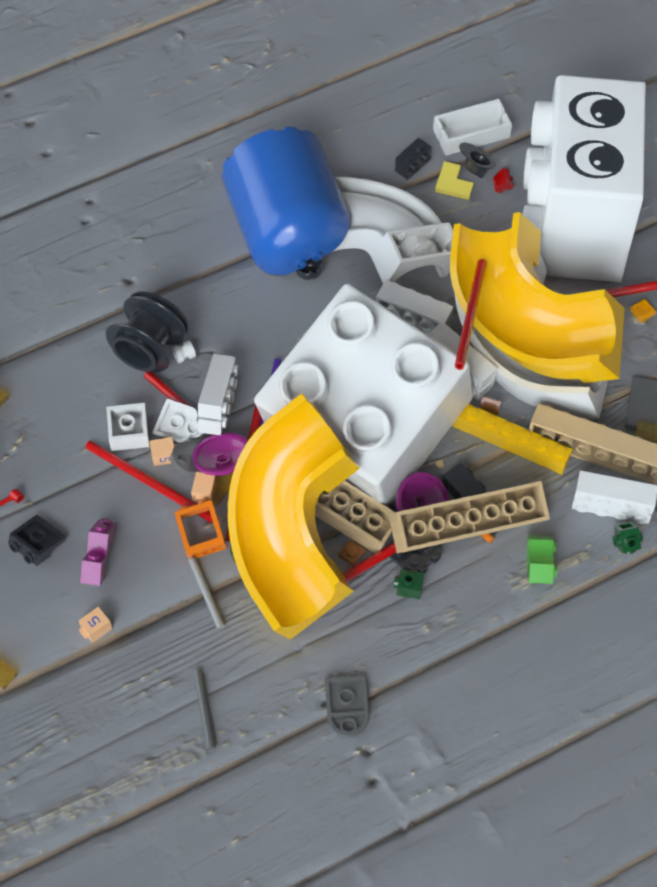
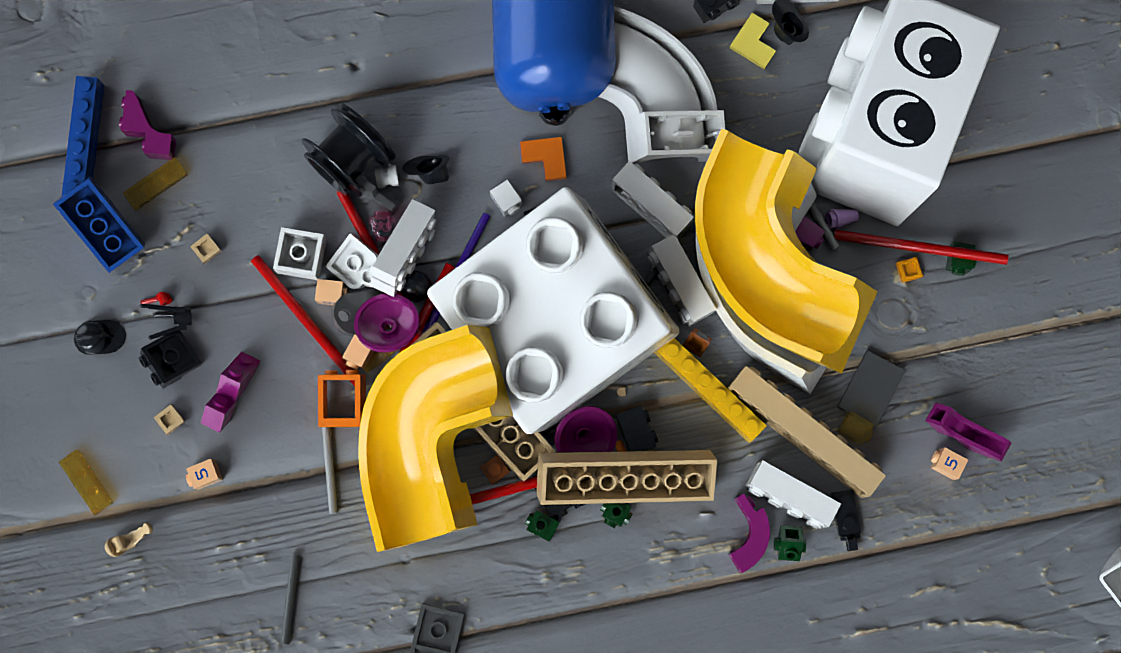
camera: 15 degrees right, 20 degrees up
red piece [454,259,487,370] -> none
red tile [493,168,514,193] -> none
bright green brick [527,535,557,584] -> none
none -> tan piece [105,522,153,557]
none -> black plant [139,304,192,340]
none -> tan plate [153,404,185,435]
none -> tan plate [190,234,221,264]
none -> dark grey tile [355,175,398,215]
none -> clear pink head [368,211,396,241]
none -> black hair [401,270,432,303]
none -> black piece [402,155,449,185]
none -> white brick [490,180,522,217]
none -> orange tile [520,137,567,181]
none -> dark green brick [600,503,633,529]
none -> magenta arch [728,494,770,573]
none -> lavender cone [825,209,859,230]

